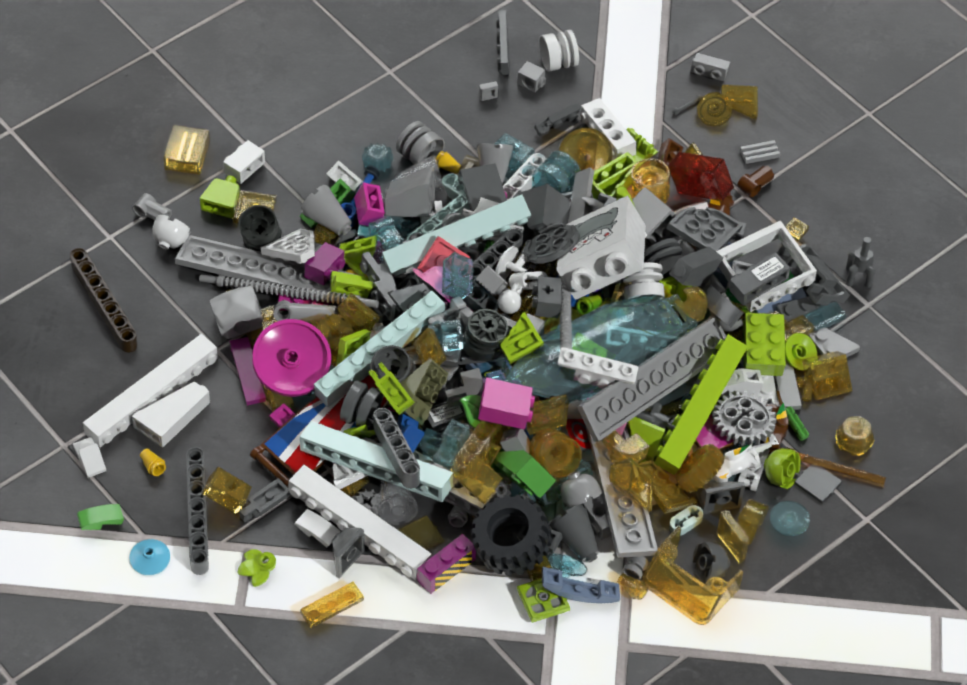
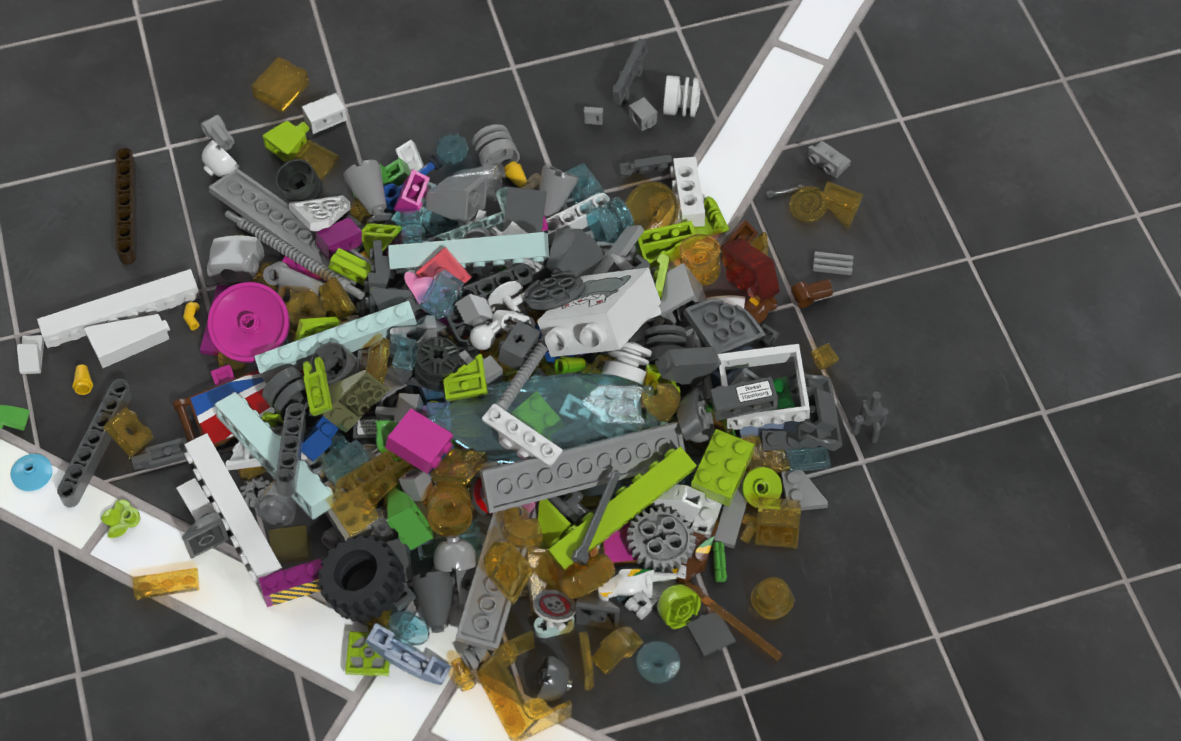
camera: 25 degrees right, 5 degrees up
none -> yellow arm [183,302,200,330]
none -> shield [533,590,576,631]
none -> dark grey piece [570,470,620,566]

